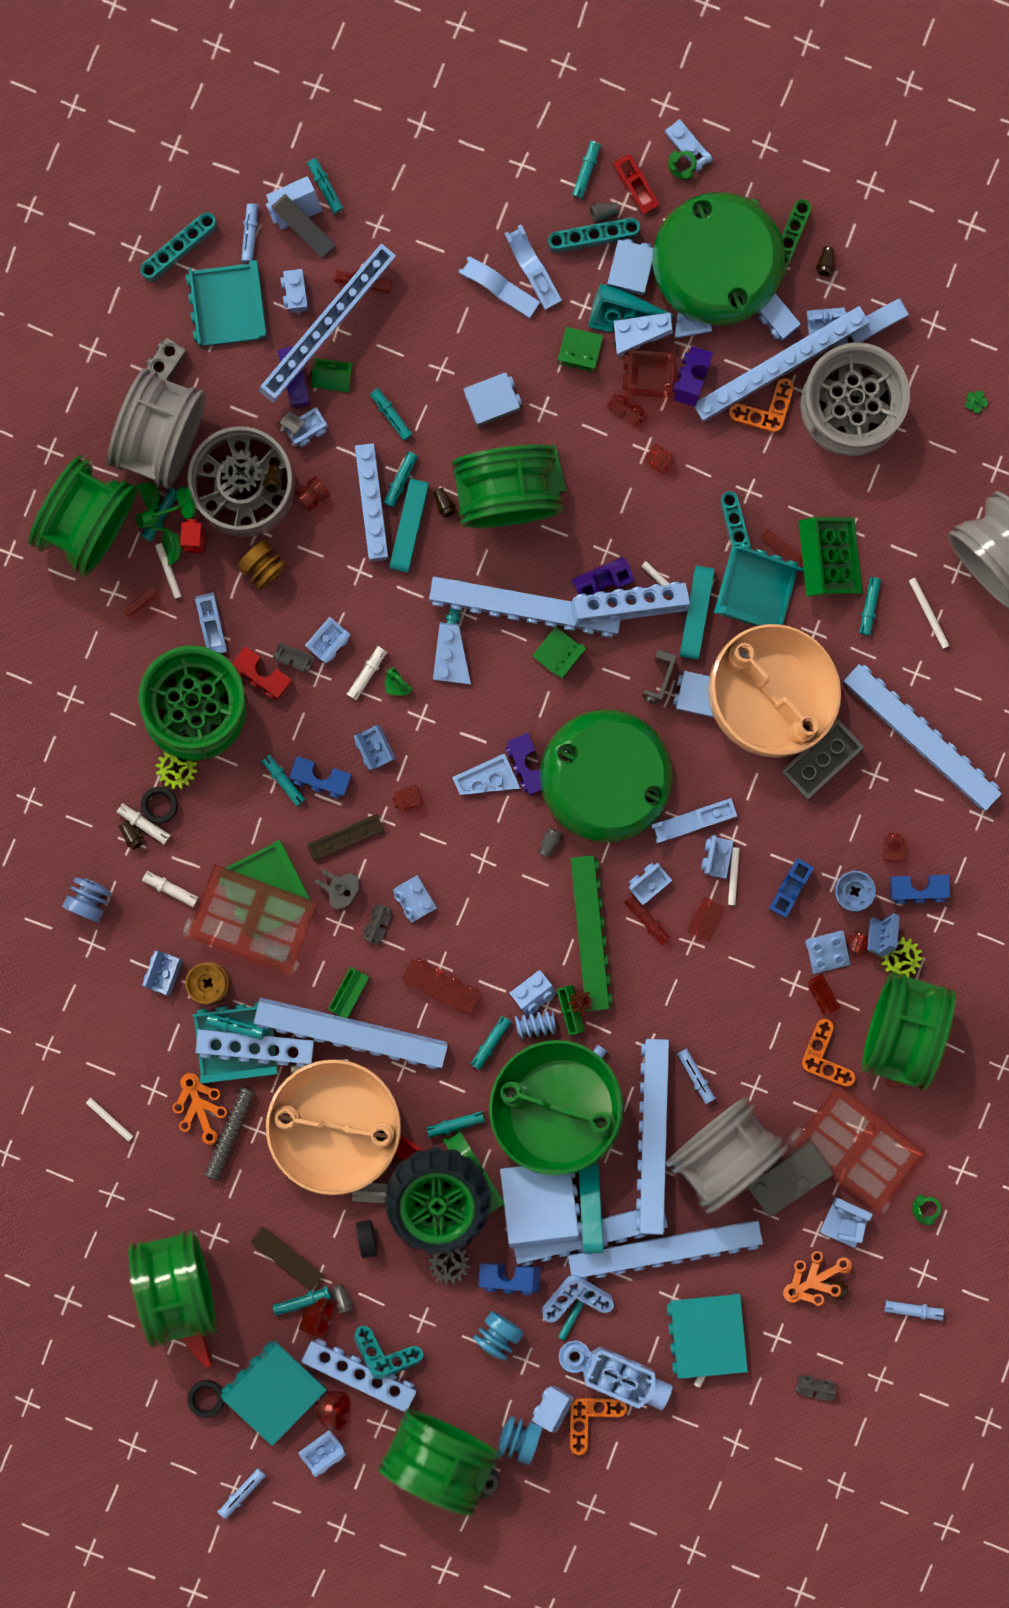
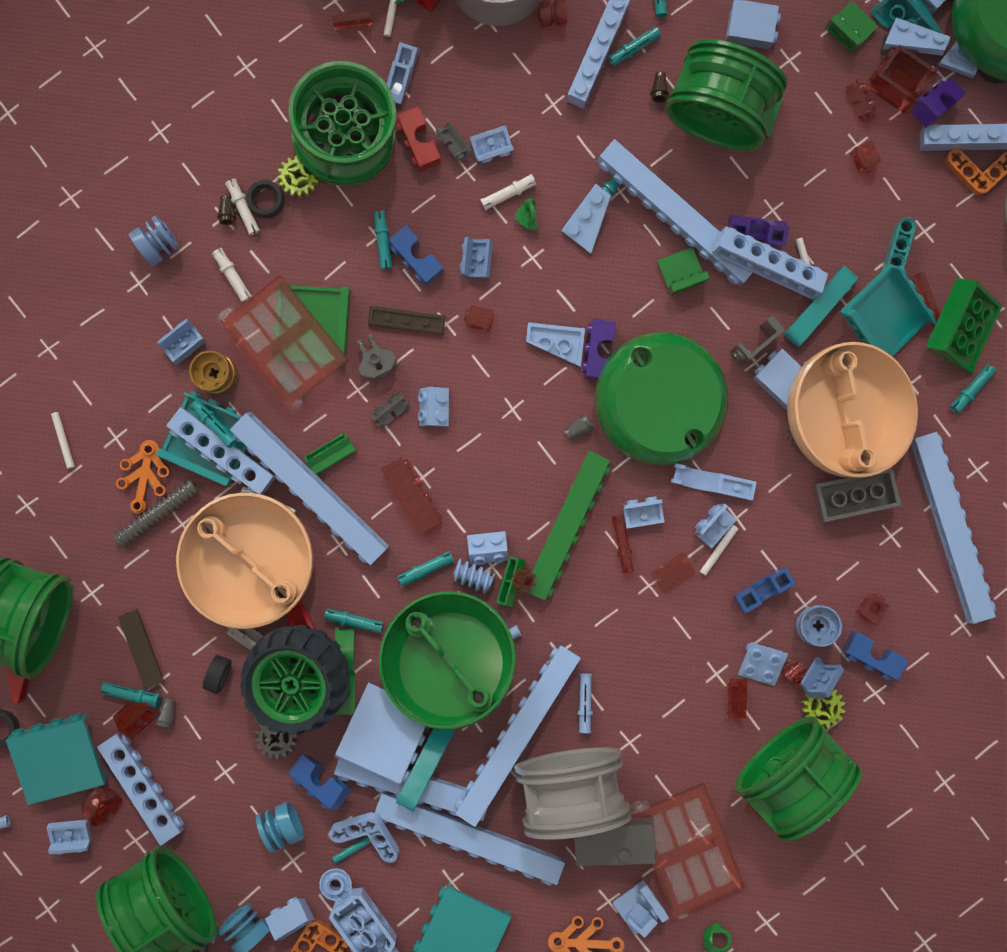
camera: 25 degrees right, 0 degrees up
pearl gold wheel [236,539,288,591] -> none
teal beam [354,1326,423,1379] -> none
teal beam [389,478,429,573] -> none
orange beam [801,1019,855,1086] -> none

